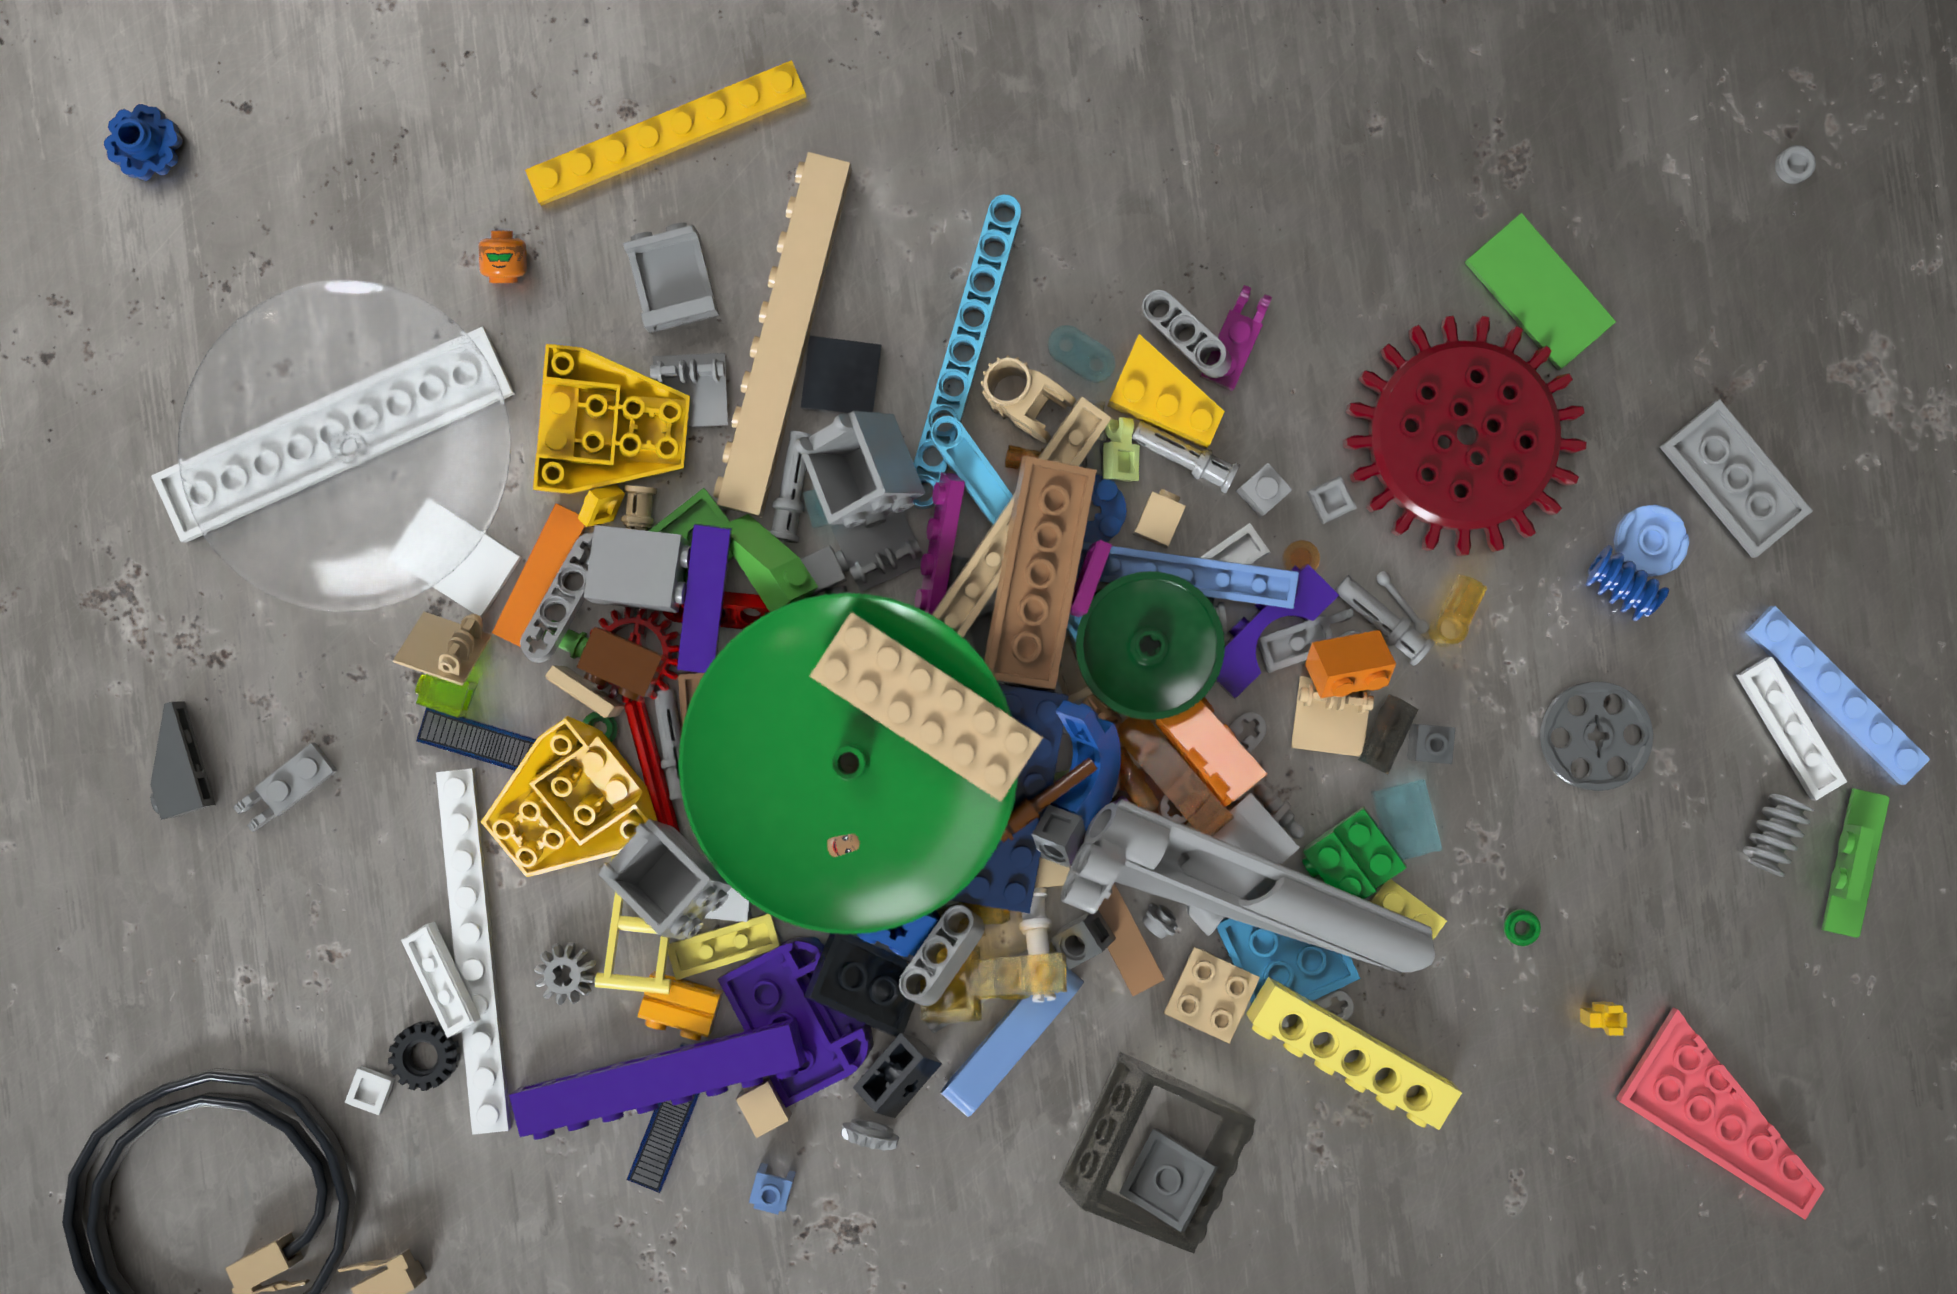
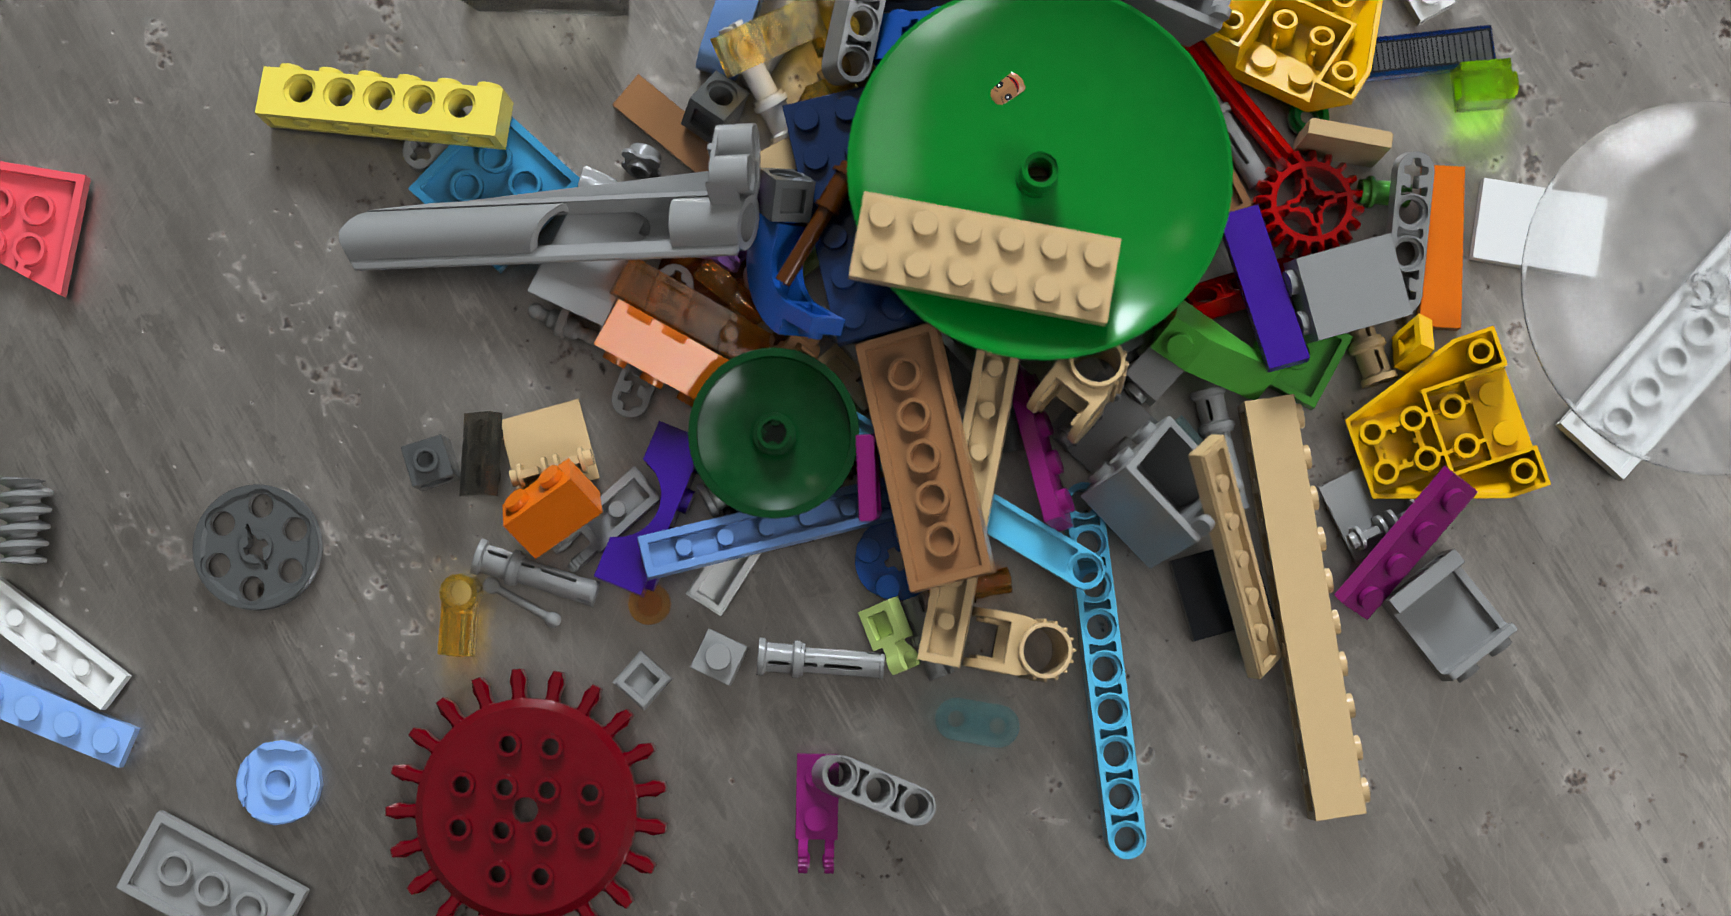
camera: 155 degrees right, 5 degrees down
tan hinge [393,612,492,686] -> none
orange head [478,230,527,283] -> none
yellow plate [525,60,807,206] -> none
reddish brown brick [576,627,667,701] -> none
yellow wedge [1107,334,1225,449] -> none
tan brick [1133,489,1186,548] -> none
tan hinge [1164,947,1260,1044] -> none
green plate [1302,806,1407,899] -> none
light yellow plate [1368,879,1447,940] -> none
clear light blue plate [1371,779,1442,860] -> none
green plate [1503,909,1541,946] -> none
yellow plate [1580,1002,1627,1036] -> none
blue piece [1585,545,1669,622] -> none
none -> tan piece [1026,345,1129,444]
none -> tan tile [1188,434,1282,679]
none -> magenta plate [1334,466,1478,620]

